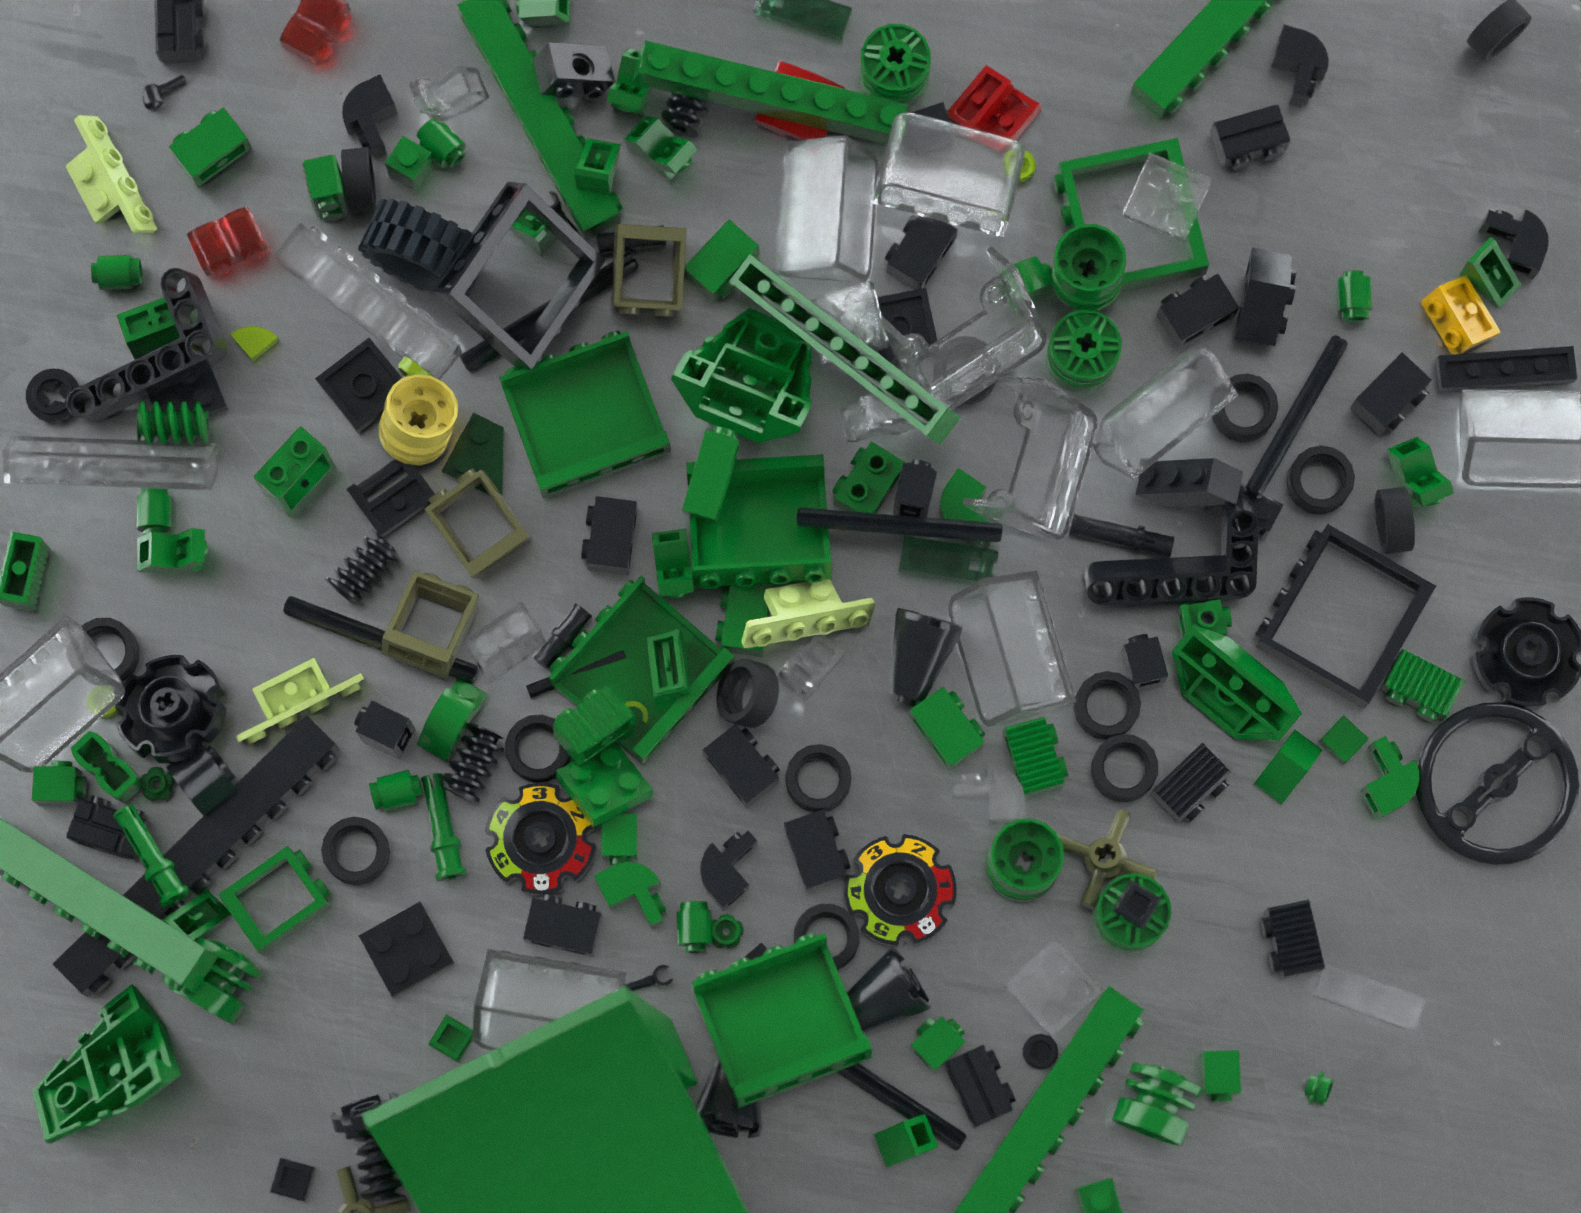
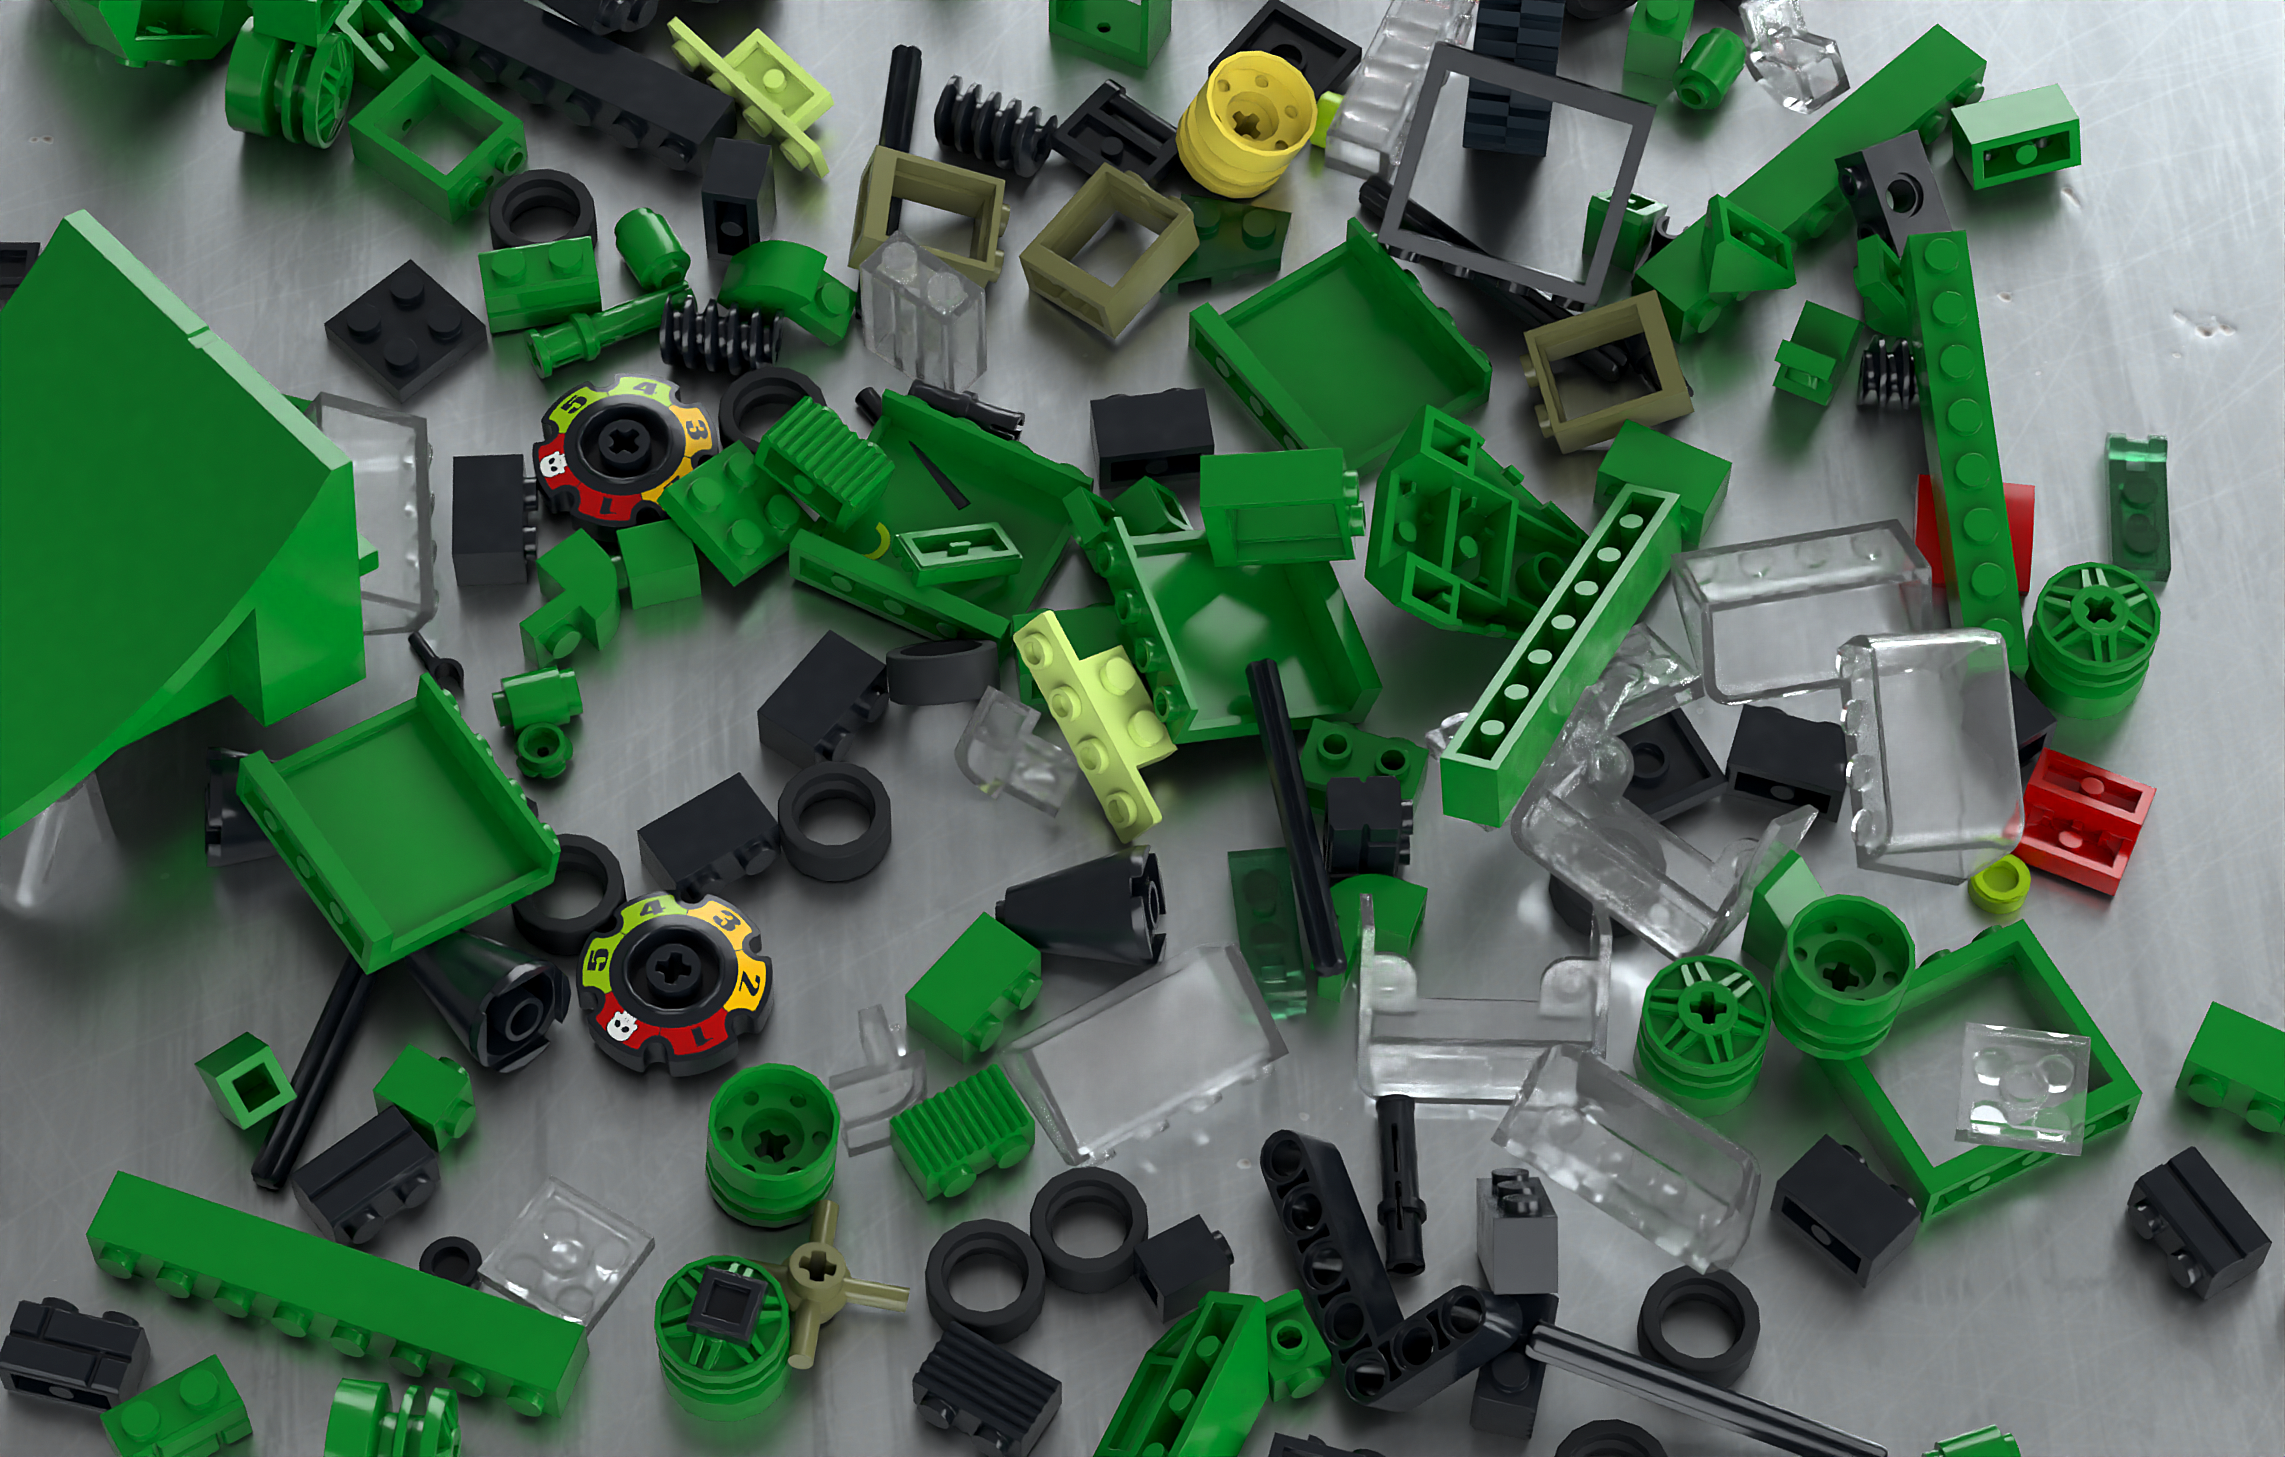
camera: 75 degrees right, 20 degrees down
black brick [700,830,758,911] -> none
black brick [1235,247,1297,346] -> none
none -> green brick [477,236,602,333]

